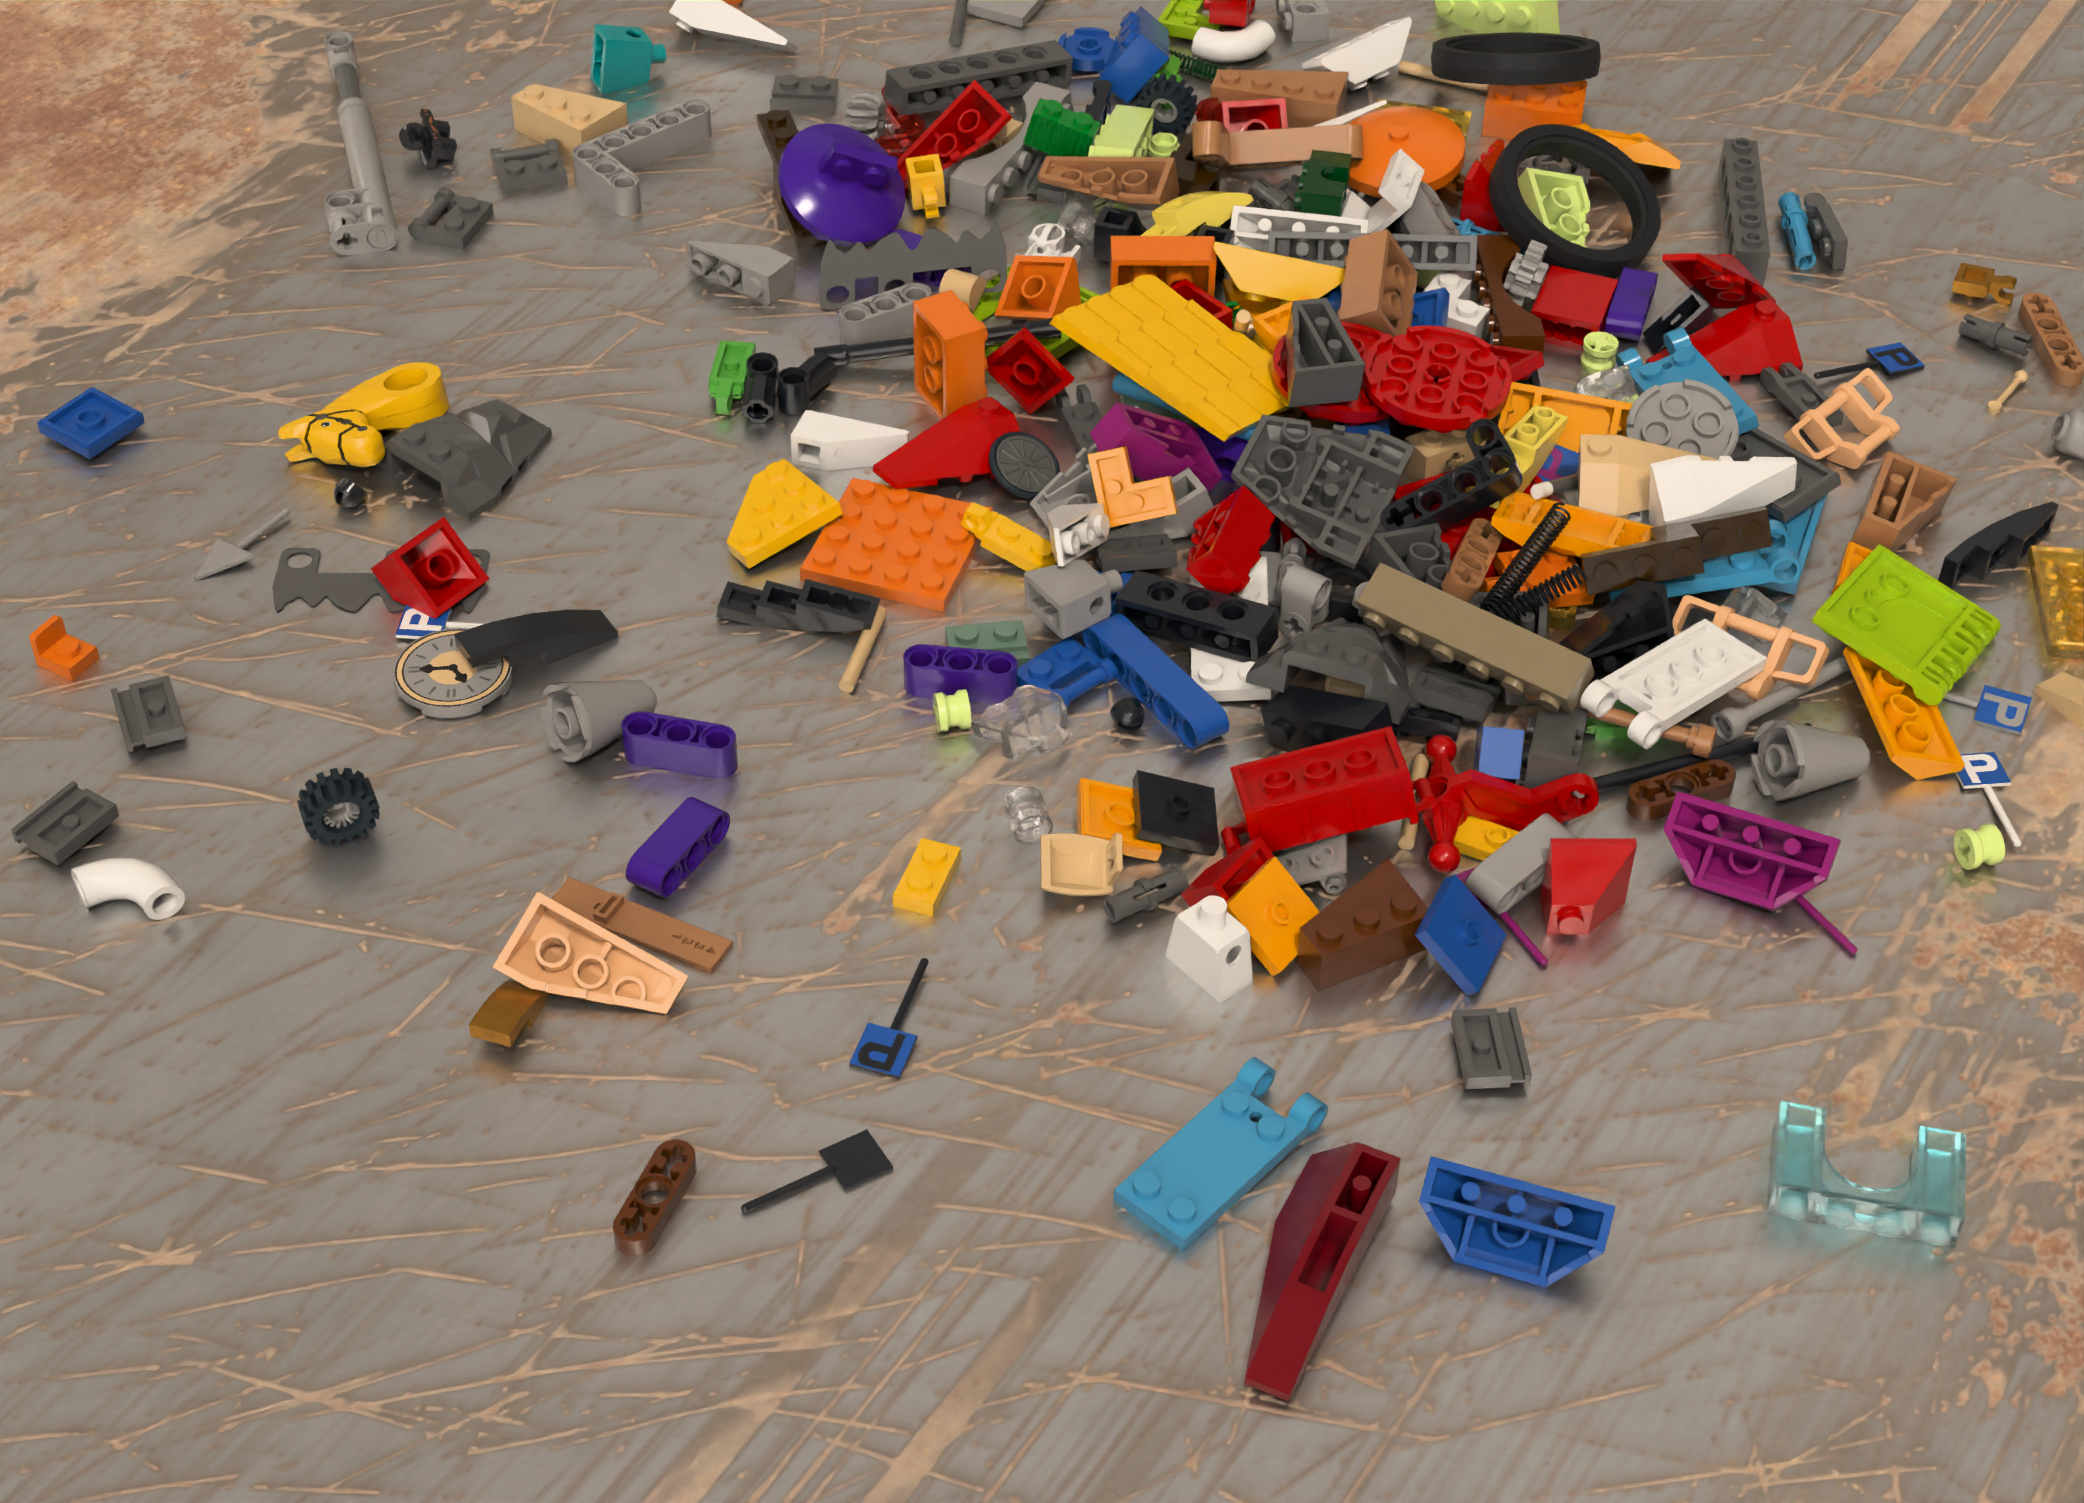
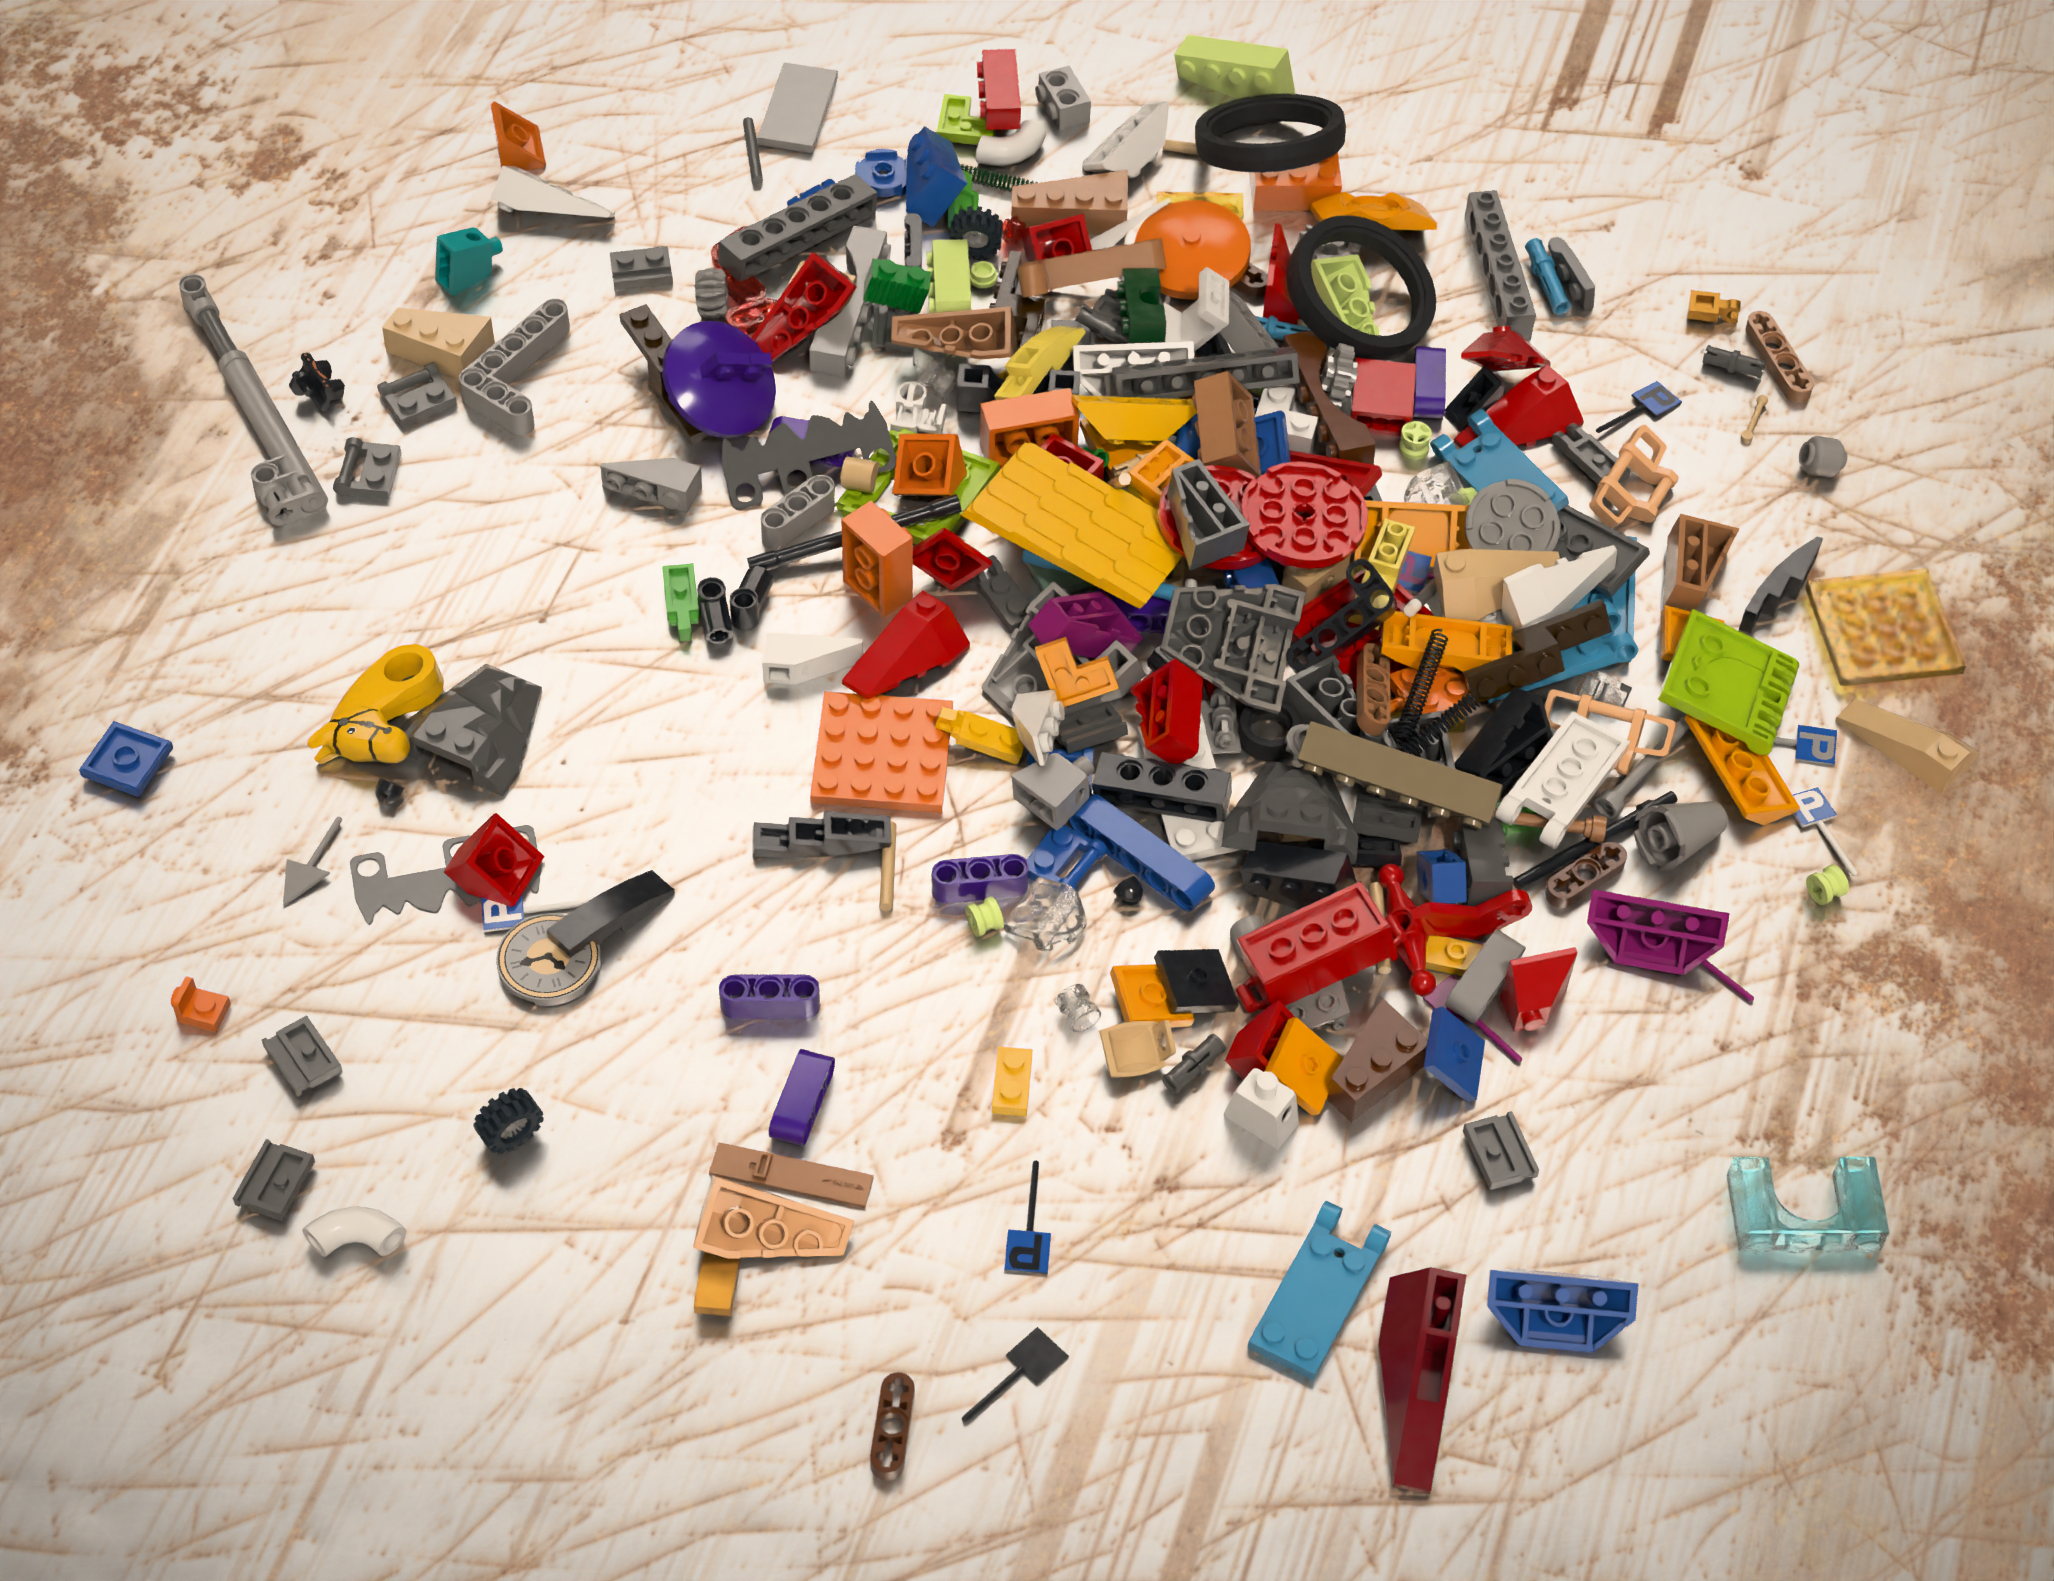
camera: 15 degrees left, 10 degrees up
light grey cone [540,680,657,762] -> none
yellow plate [726,458,843,569] -> none
yellow brick [905,154,946,219] -> none
sand green plate [945,620,1030,668] -> none
dark grey wheel [989,432,1060,500] -> none
light grey piece [1279,564,1332,640] -> none

